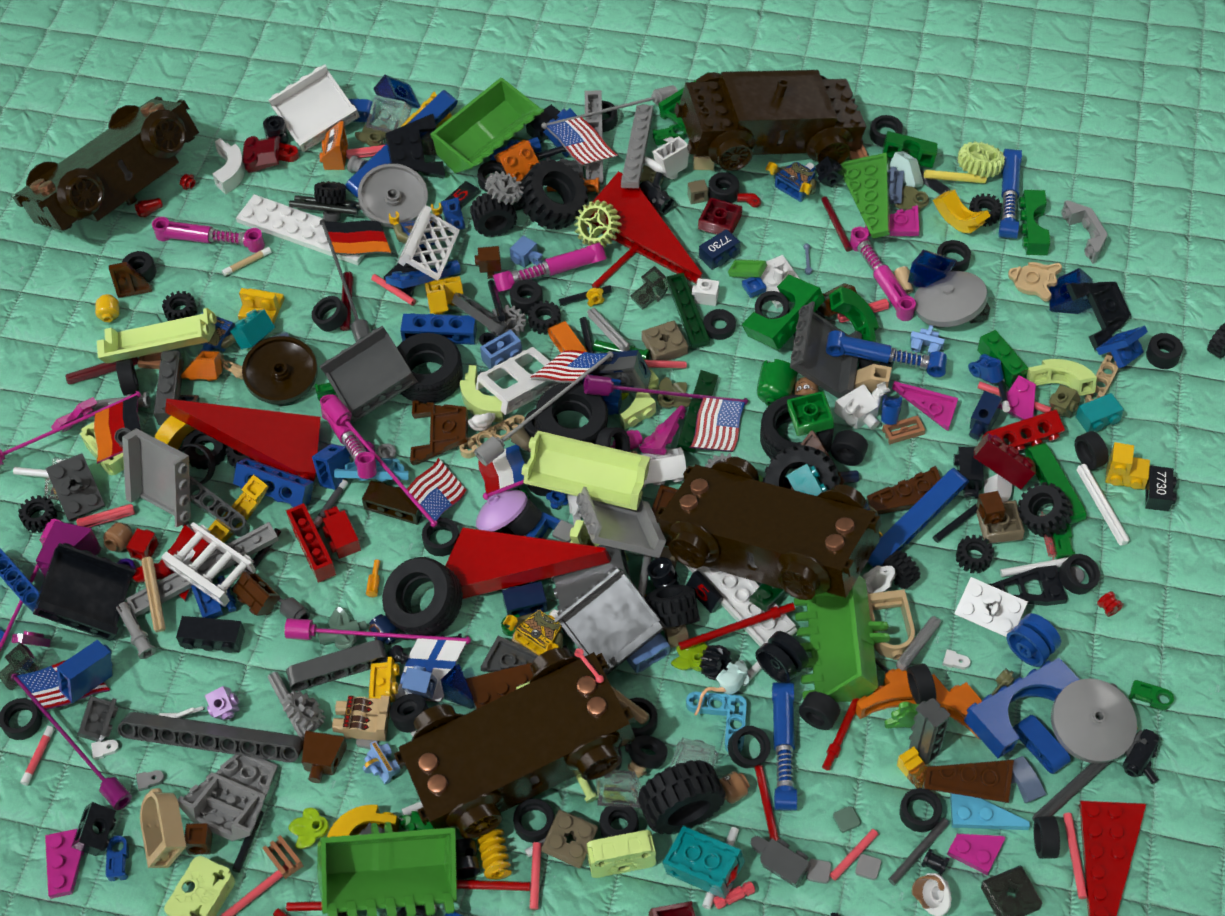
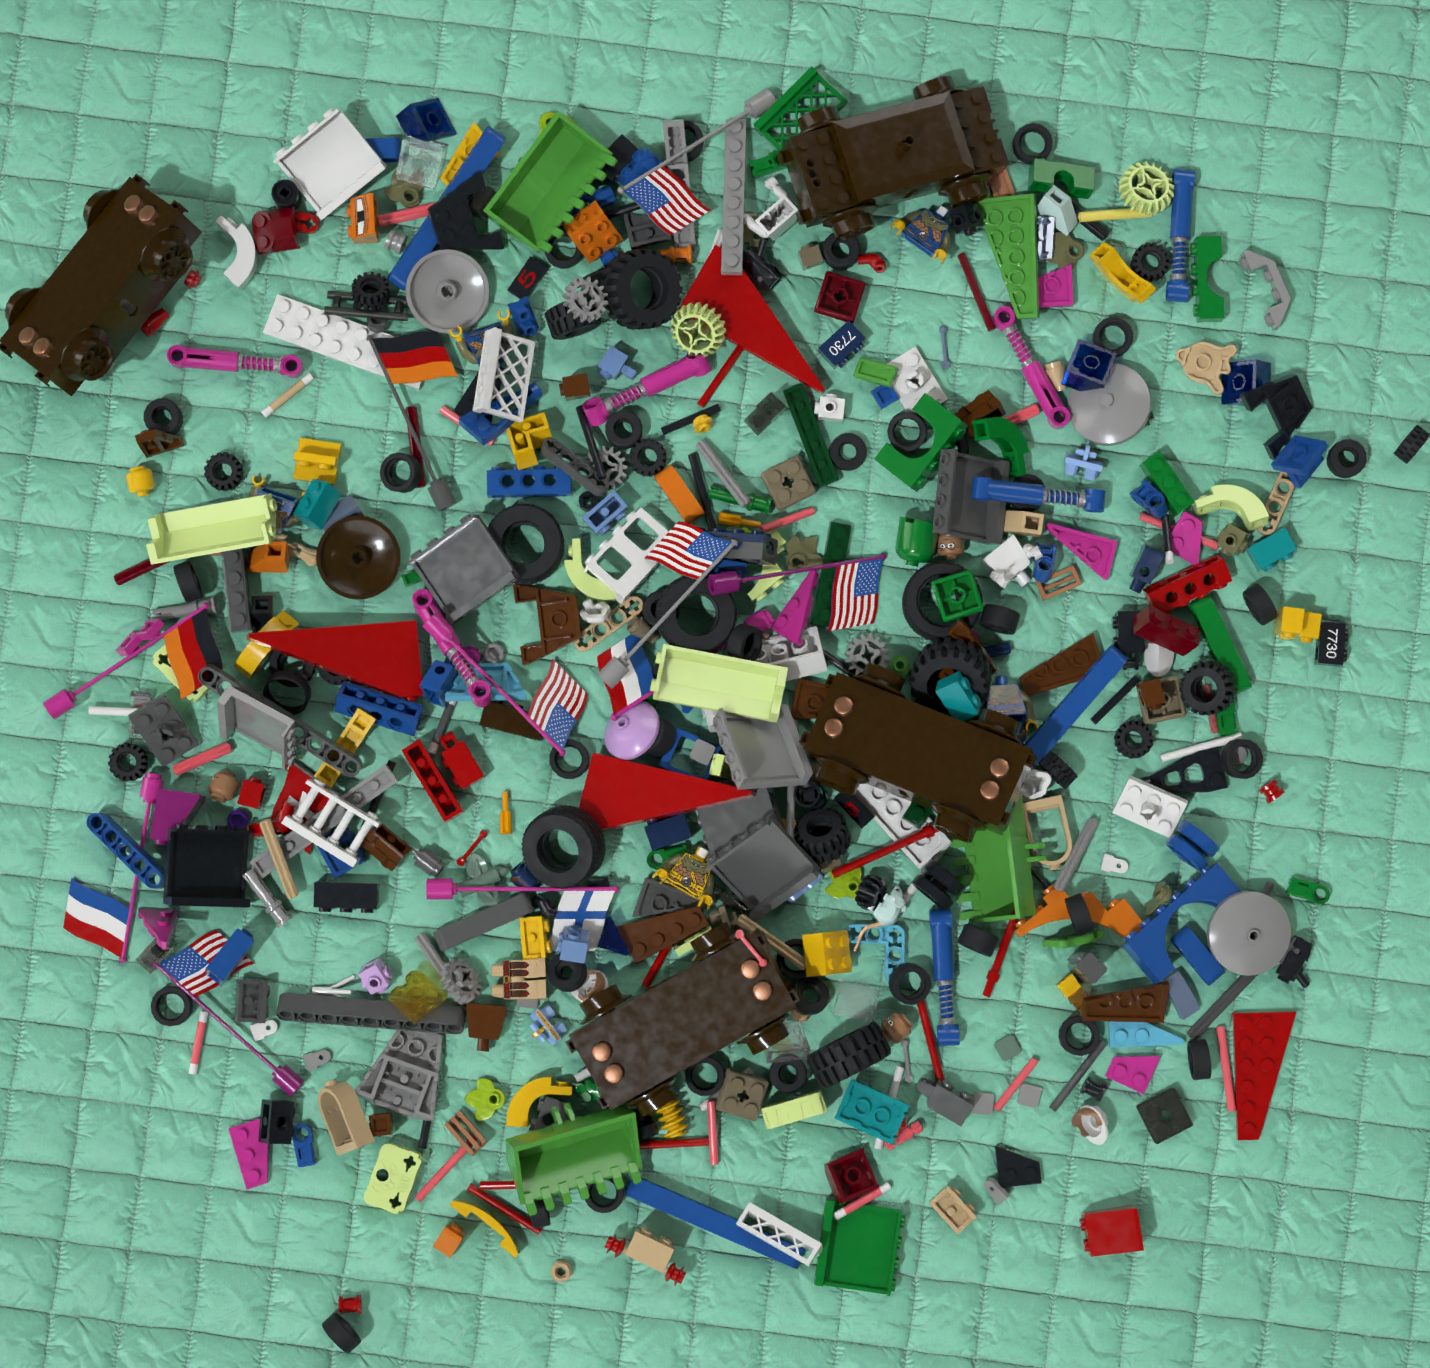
camera: 10 degrees left, 30 degrees up
white axle [1077,464,1130,546] -> none
none -> clear yellow slope [387,971,448,1024]
none -> red hinge [457,830,488,866]
none -> yellow brick [802,930,852,977]
none -> light grey hinge [901,1039,913,1083]

